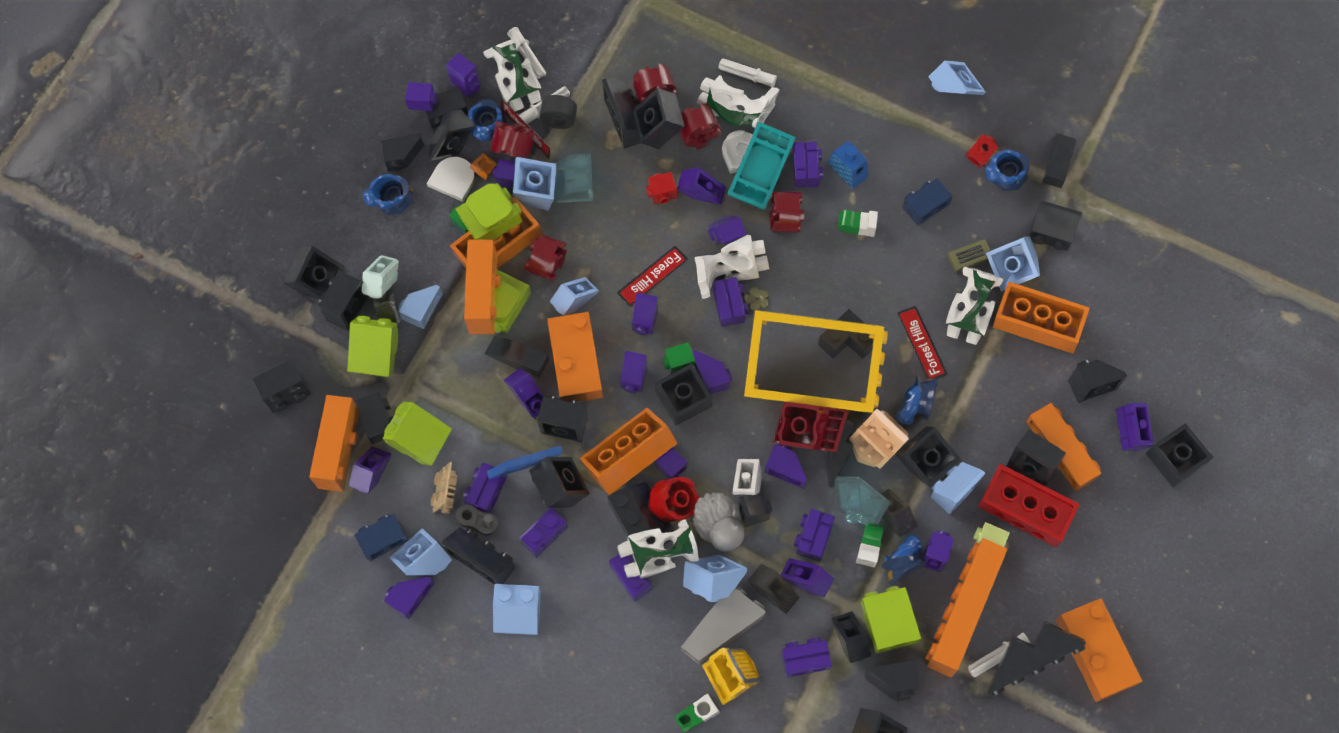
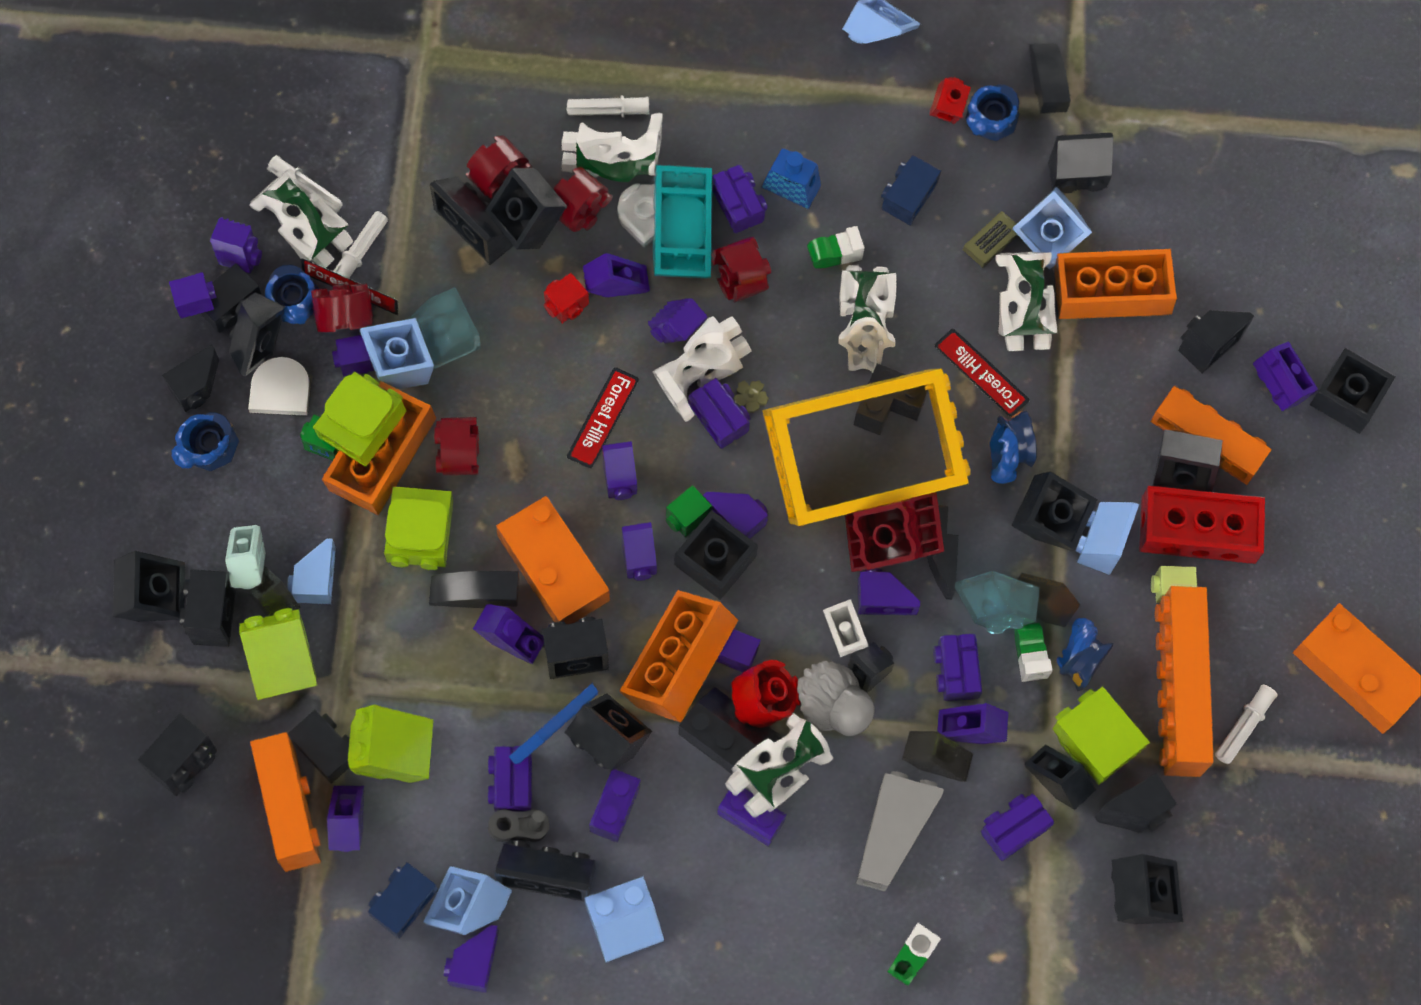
camera: 30 degrees left, 0 degrees up
tan hinge [431,462,457,514] -> none
orange brick [464,240,500,334] -> none
orange tile [470,153,498,180] -> none
black tyre [539,95,577,129] -> none
light blue slope [550,277,599,316] -> none
light blue slope [683,554,747,602] -> none
yellow piece [702,647,760,705] -> none
light nougat piece [849,409,909,469] -> none
dark purple brick [922,531,954,572] -> none
black slope [988,621,1086,696] -> none
none -> white hips [839,265,896,373]

